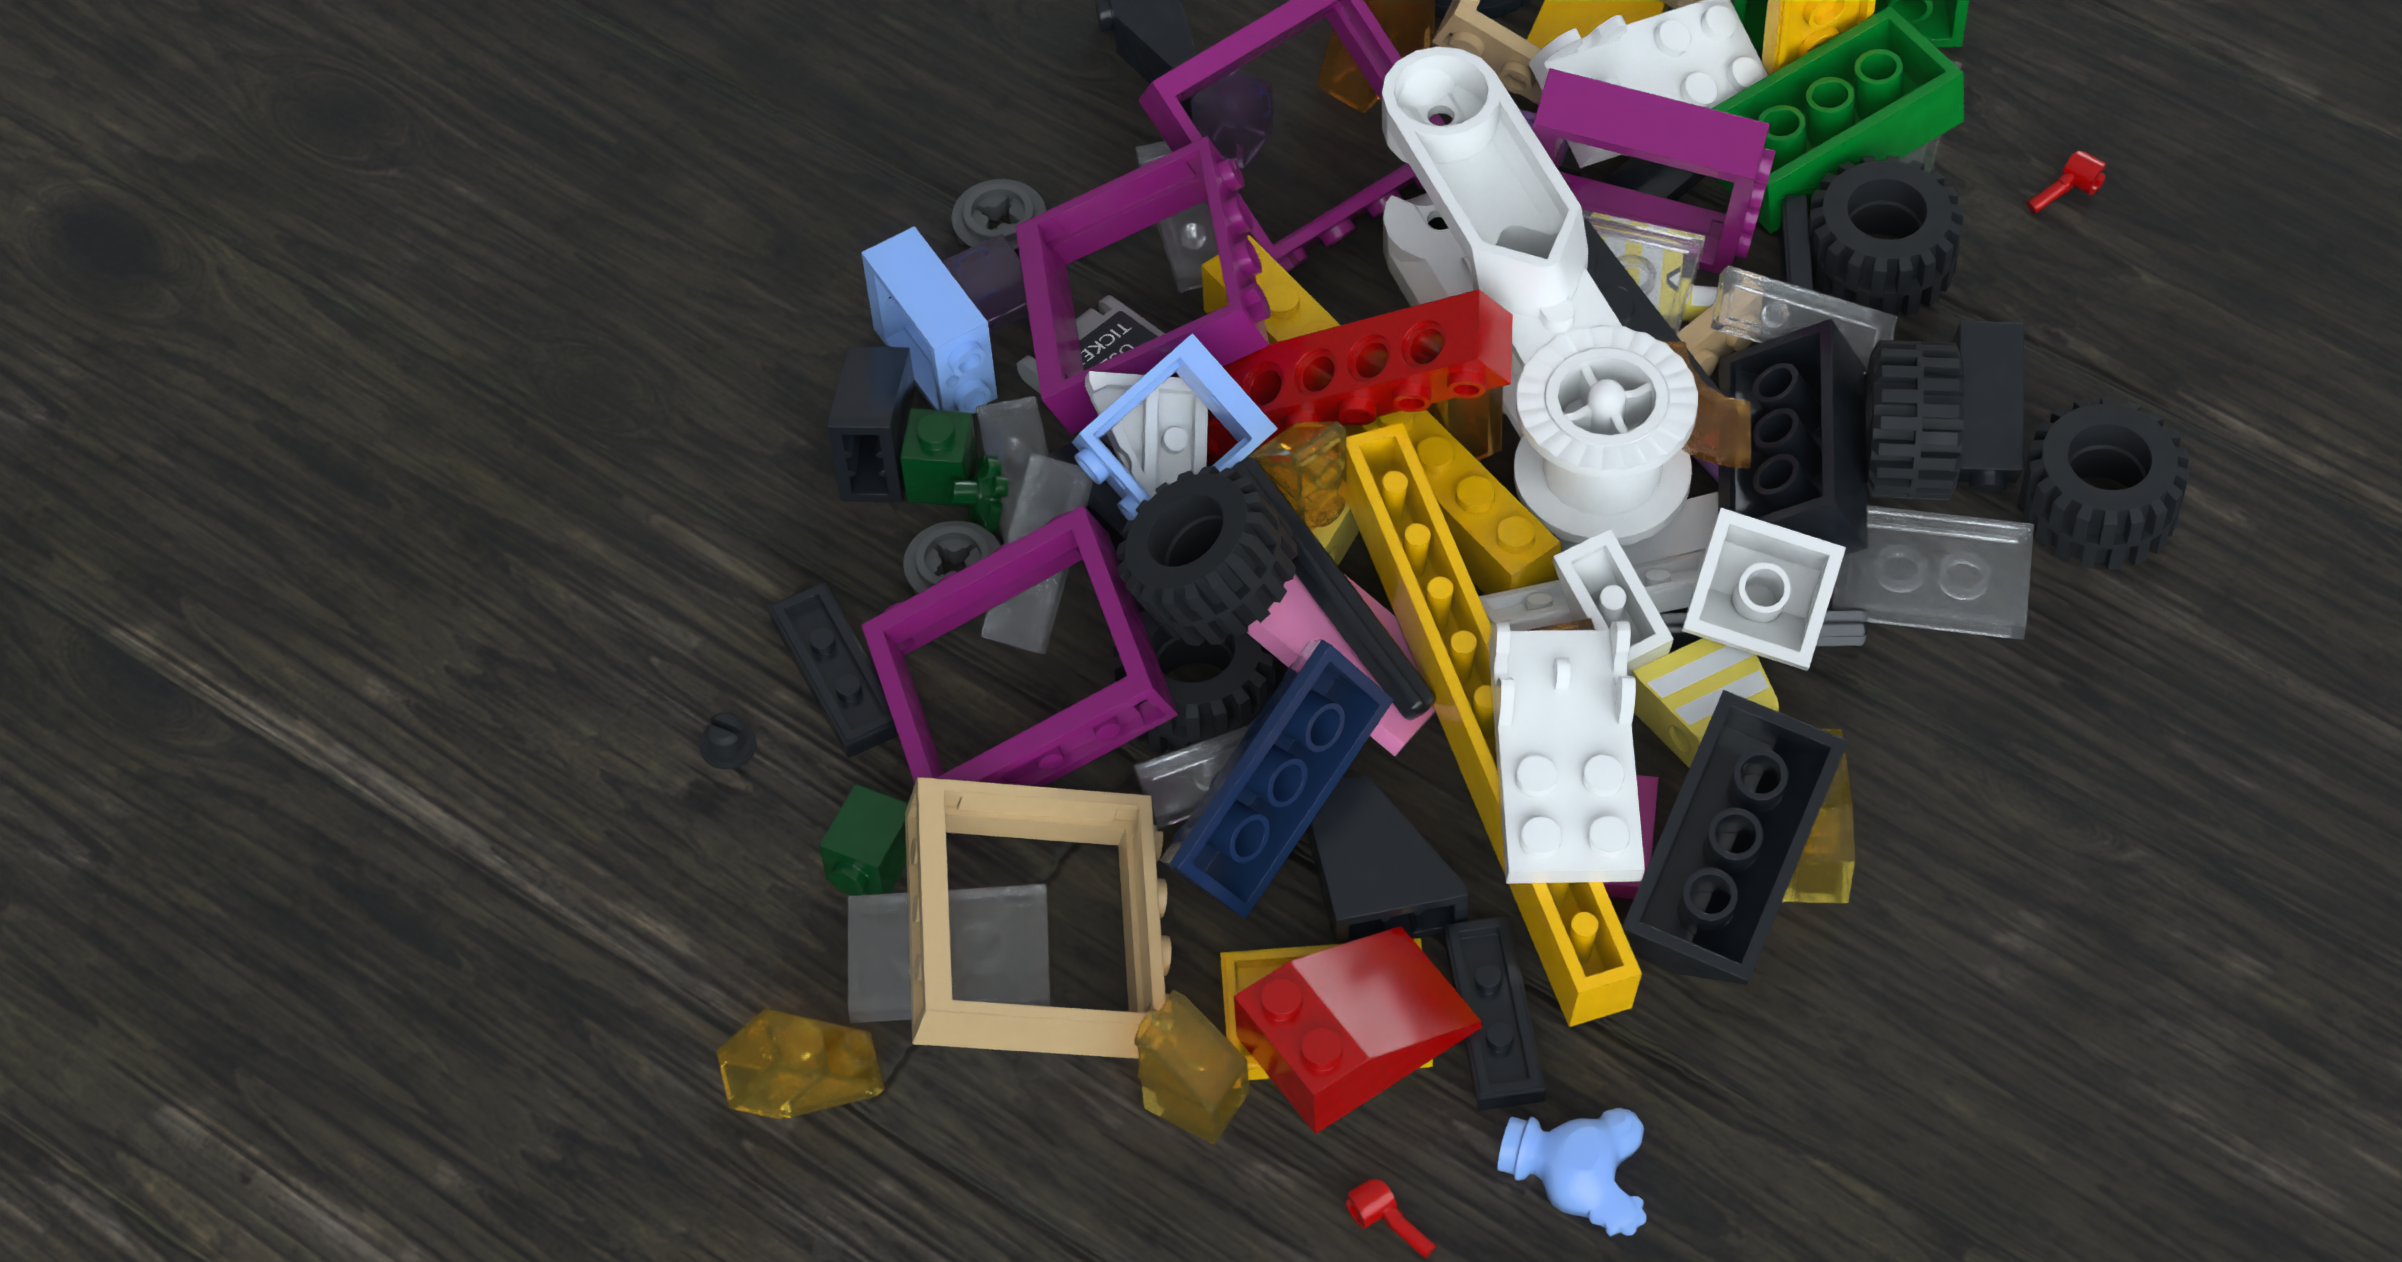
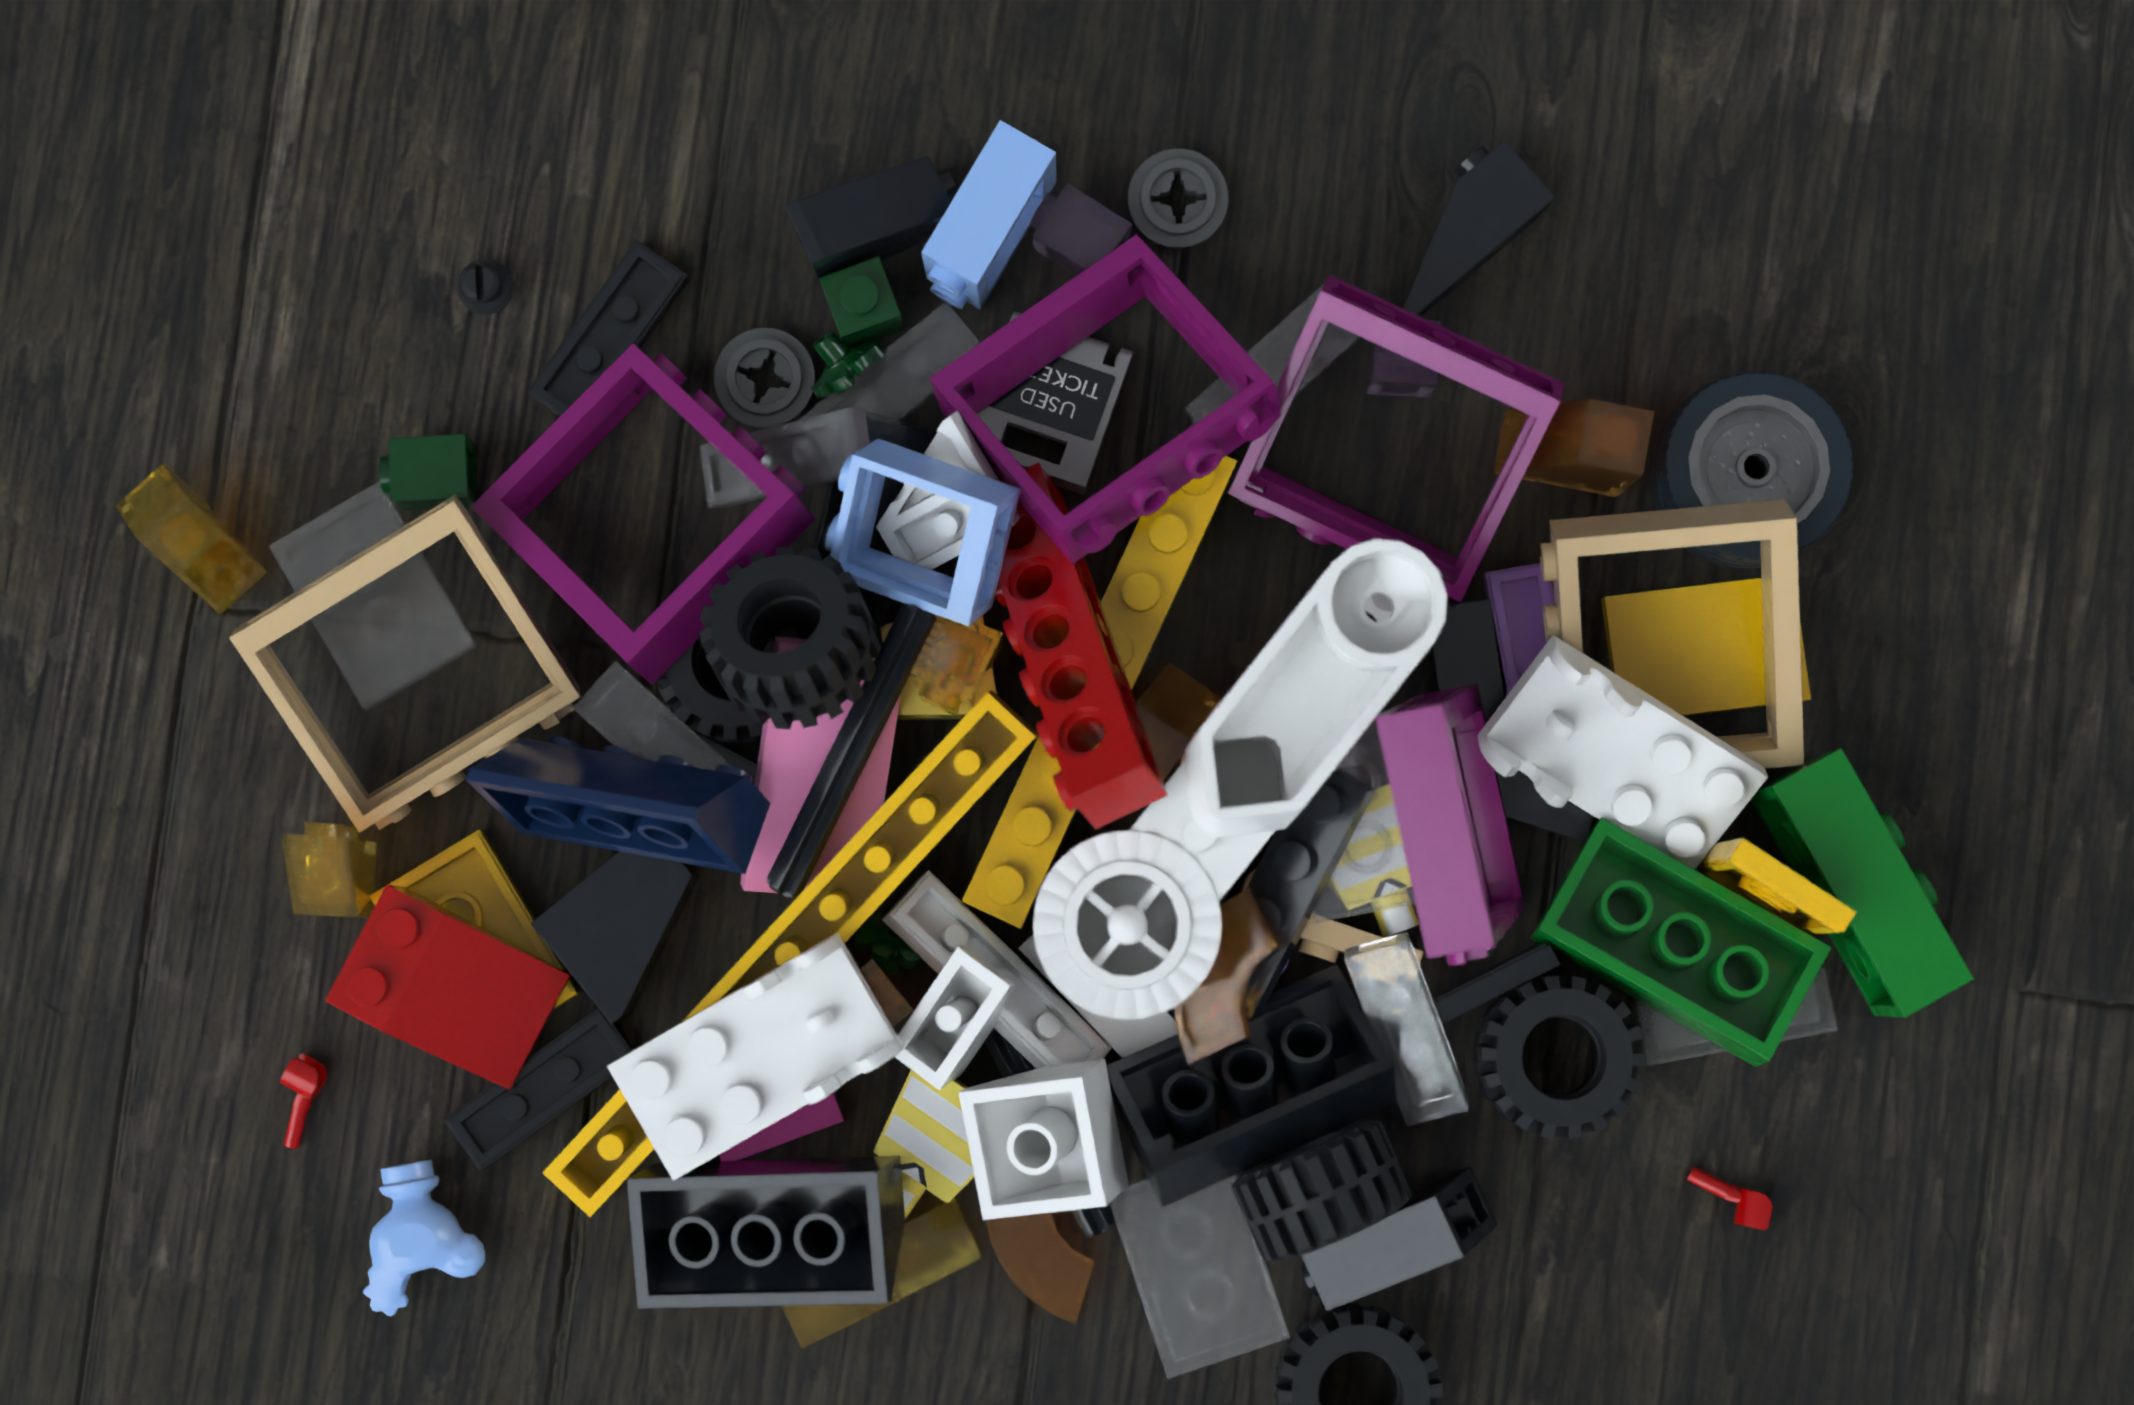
camera: 60 degrees right, 30 degrees up
none -> clear orange tile [986,1213,1094,1324]

